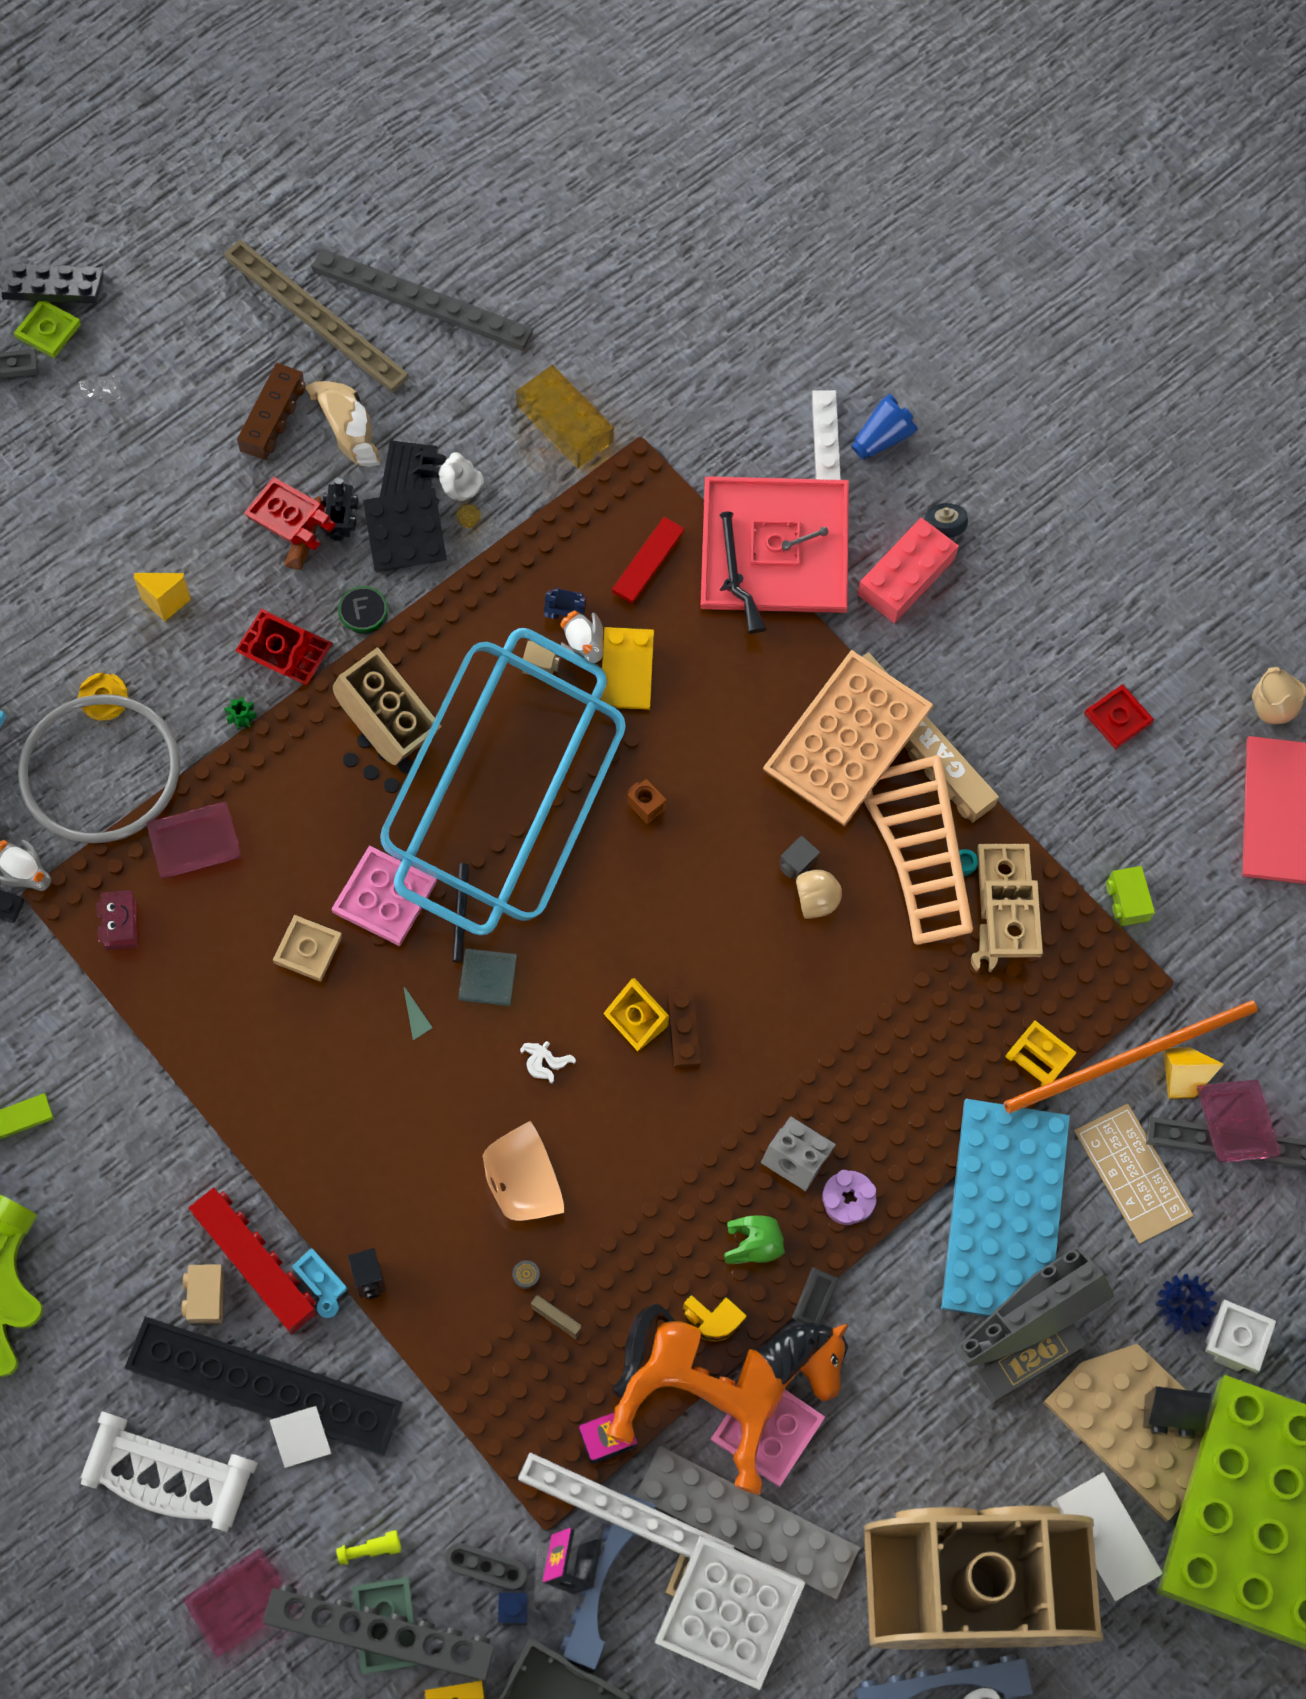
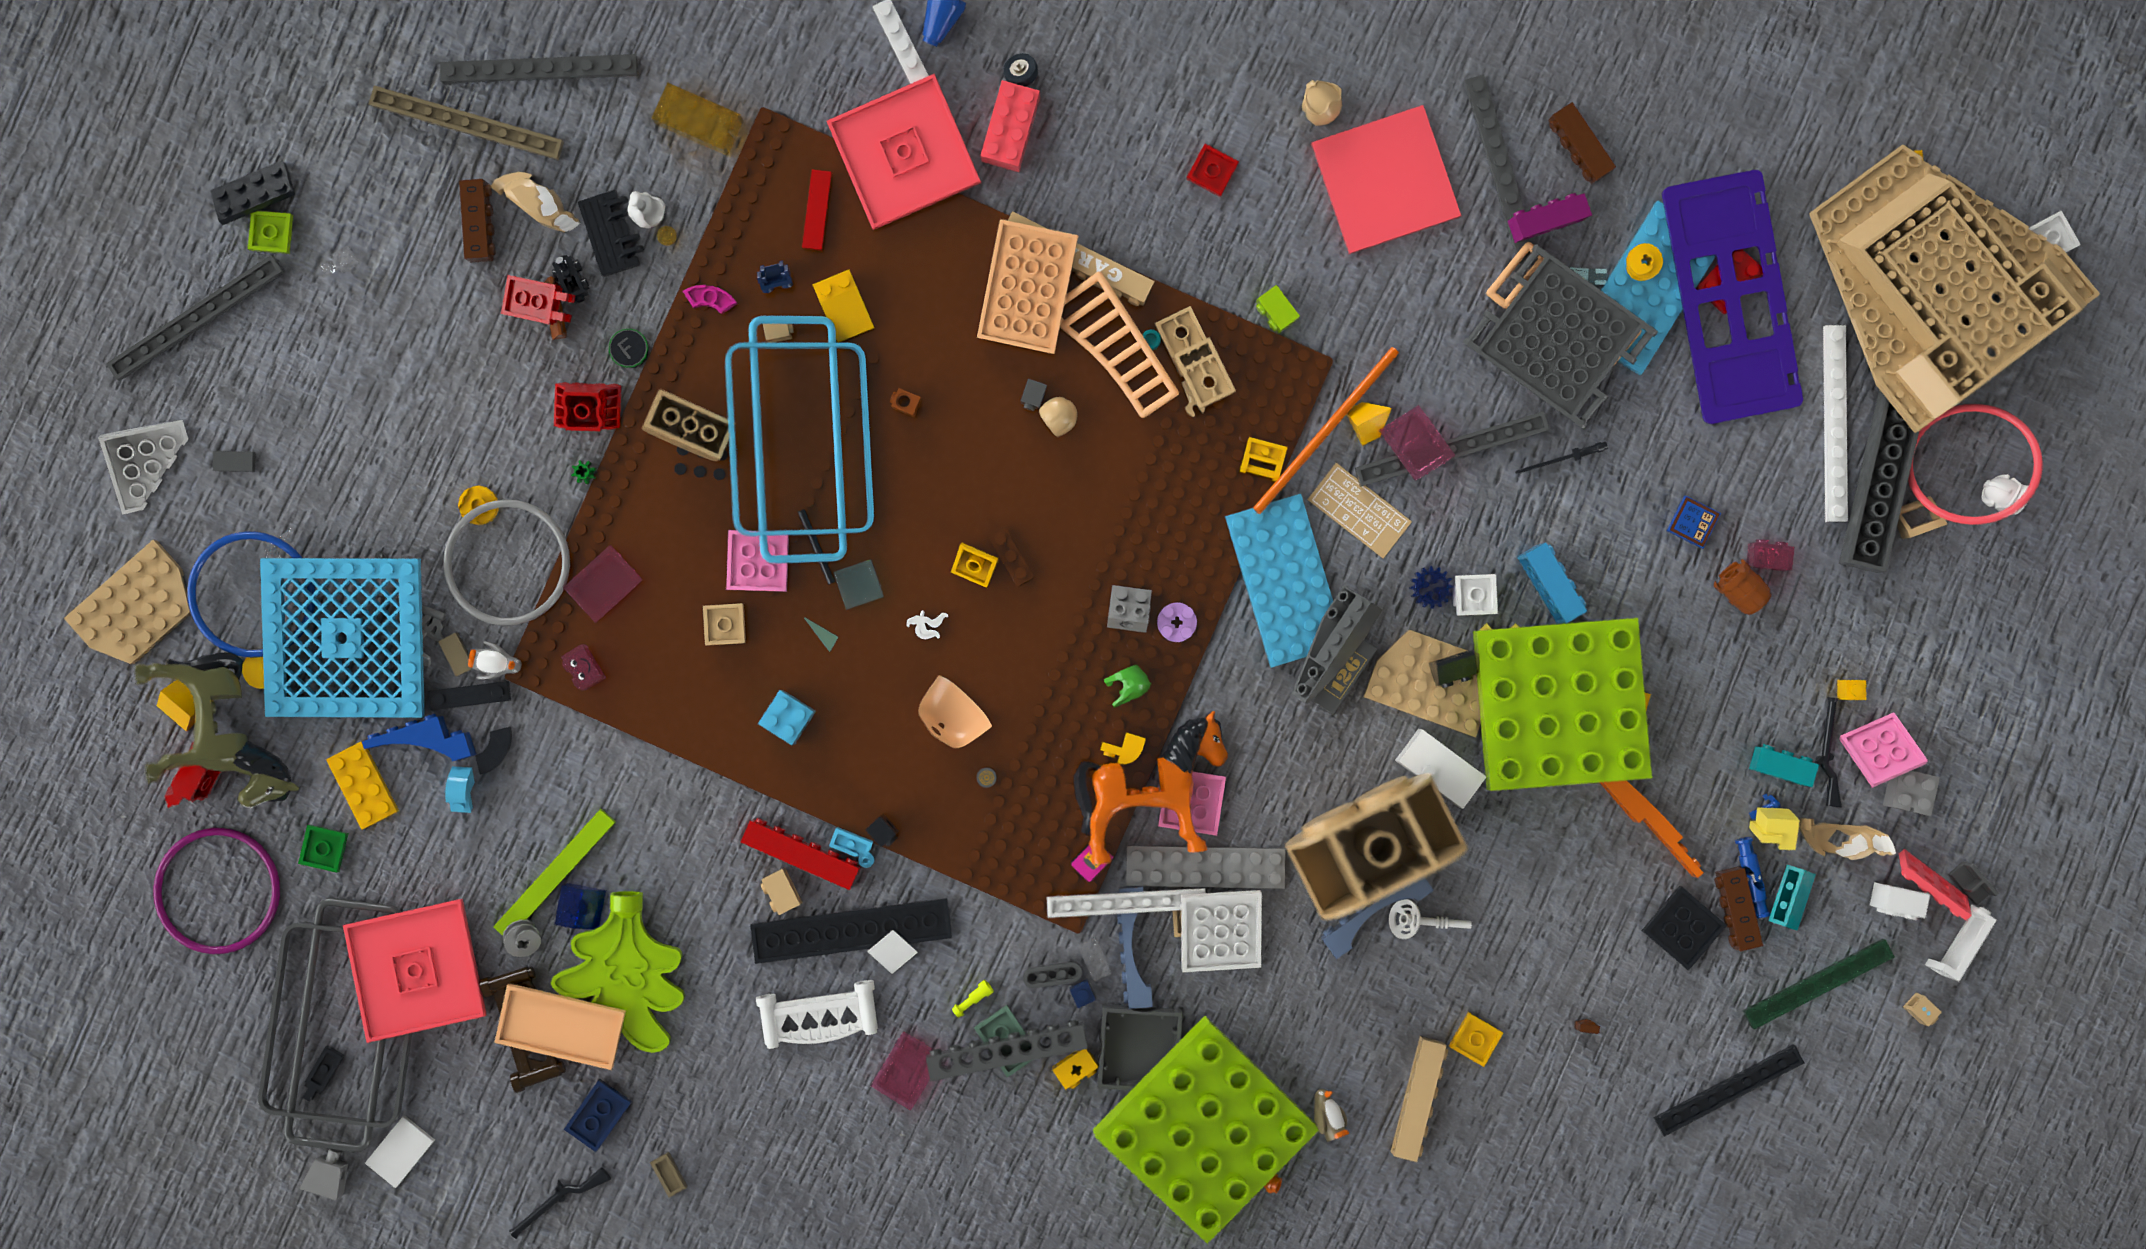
camera: 25 degrees left, 20 degrees up
yellow slope [134,573,191,622] -> none
black plate [363,488,447,573] -> none
dark tan tile [531,1296,581,1339] -> none
black piece [543,1528,602,1594] -> none
animal [560,610,604,664] -> none
black piece [719,511,767,634] -> none
dark grey hinge [781,527,829,551] -> none
dark grey tile [792,1268,839,1325] -> none
none -> dark pink tile [683,285,738,315]
none -> medium azure brick [758,690,816,745]

